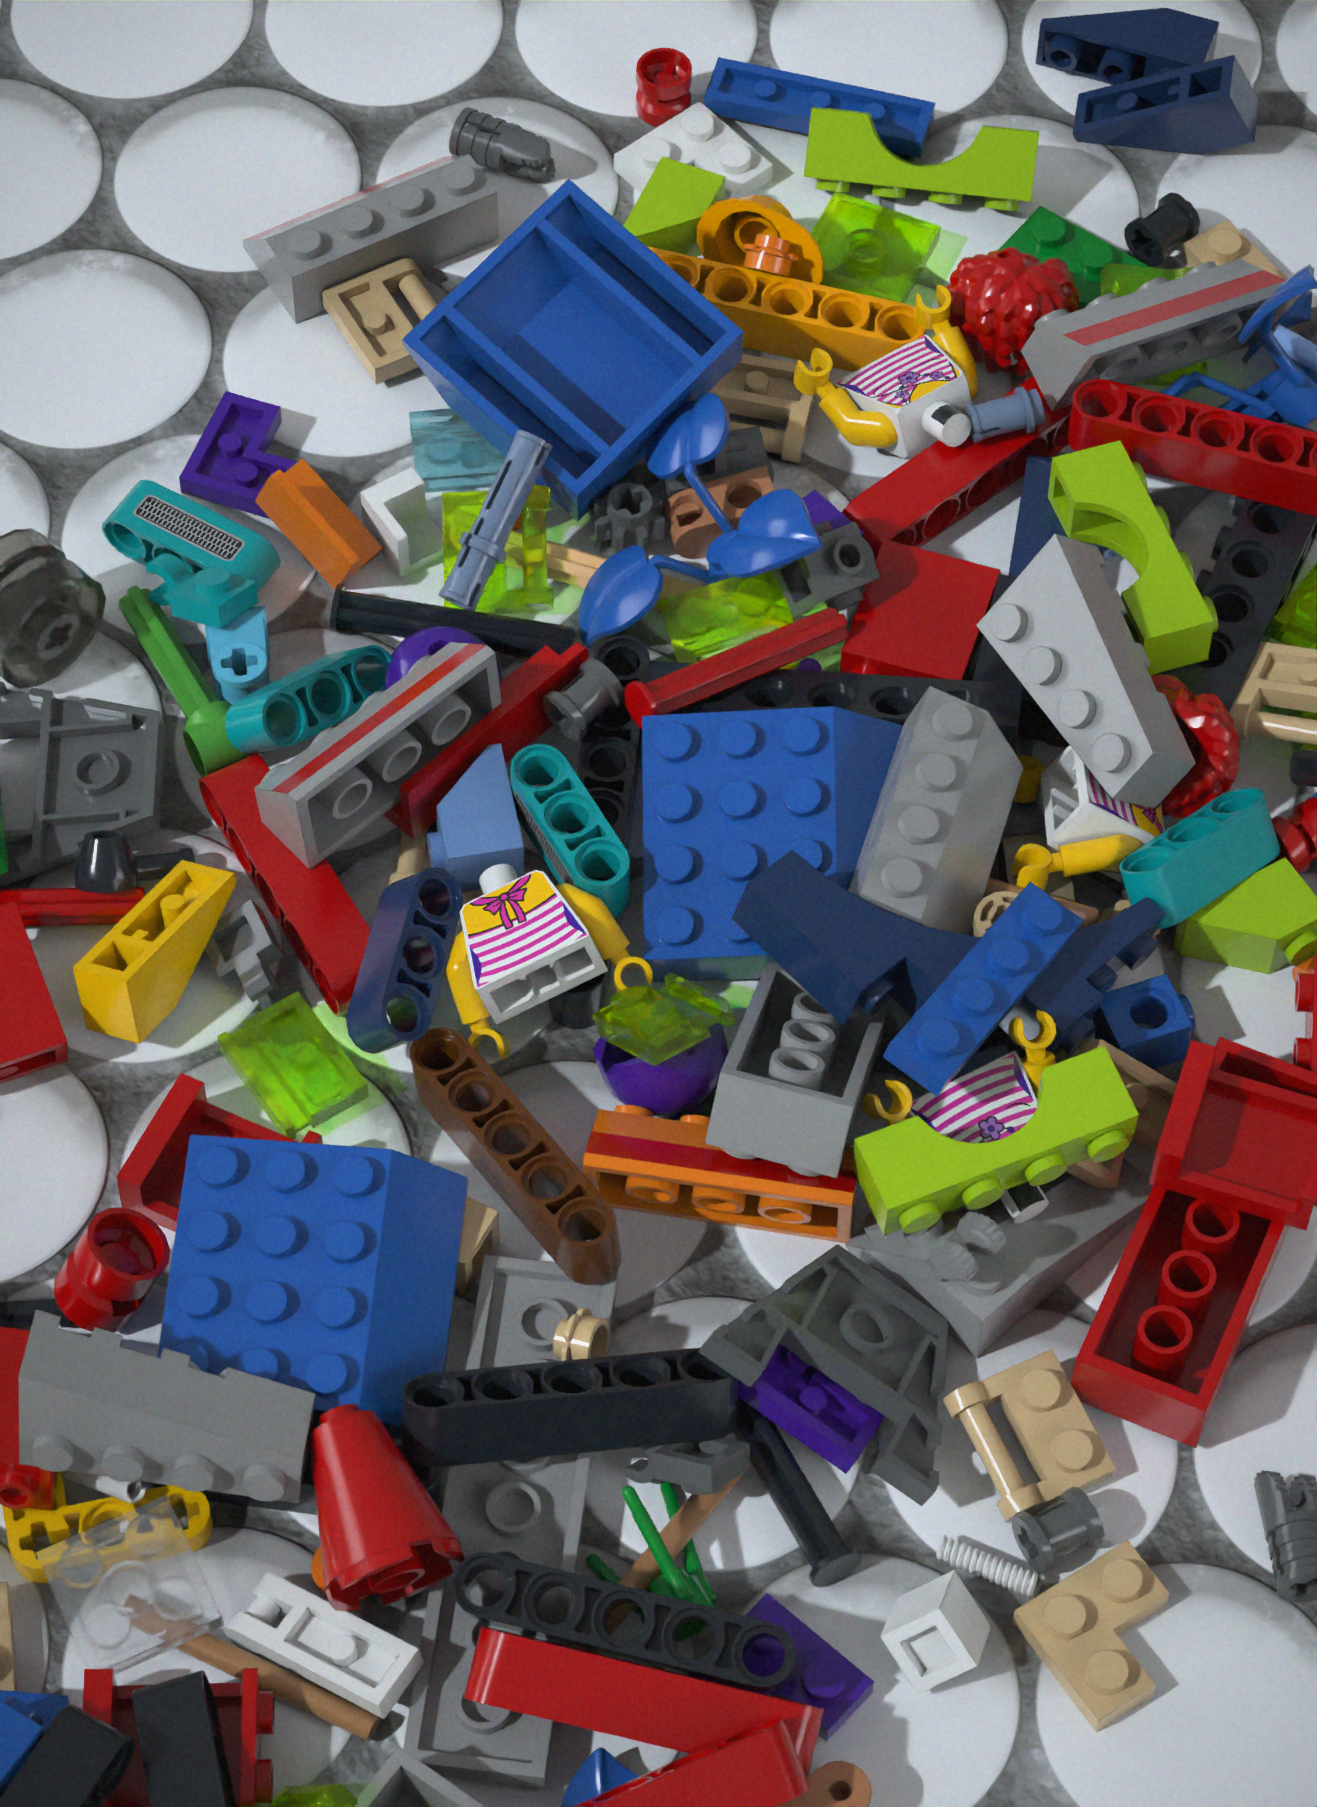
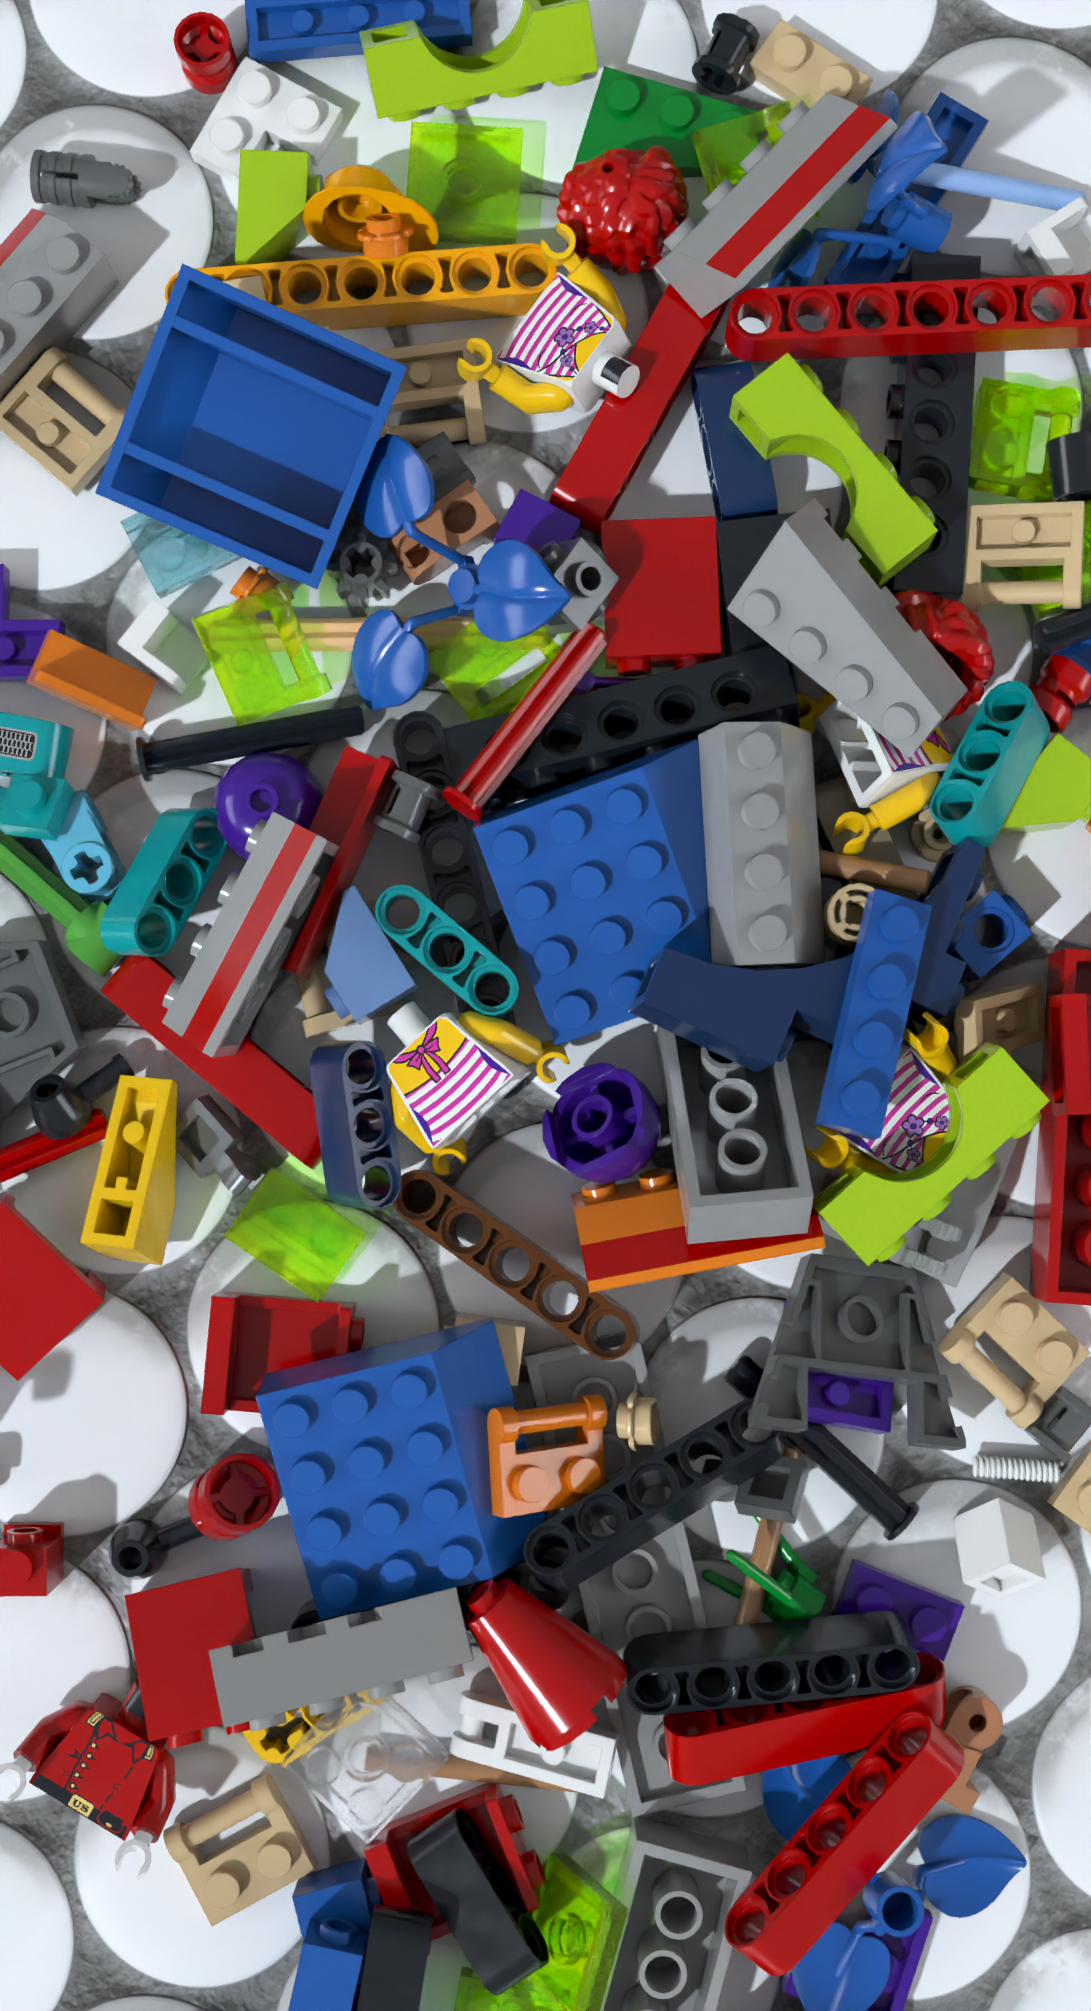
camera: 15 degrees left, 30 degrees up
sand blue pin [438,430,553,612] -> none
clear neon green plate [591,972,736,1066] -> none
sand blue pin [965,386,1045,443] -> none
none -> orange plate [487,1393,608,1518]

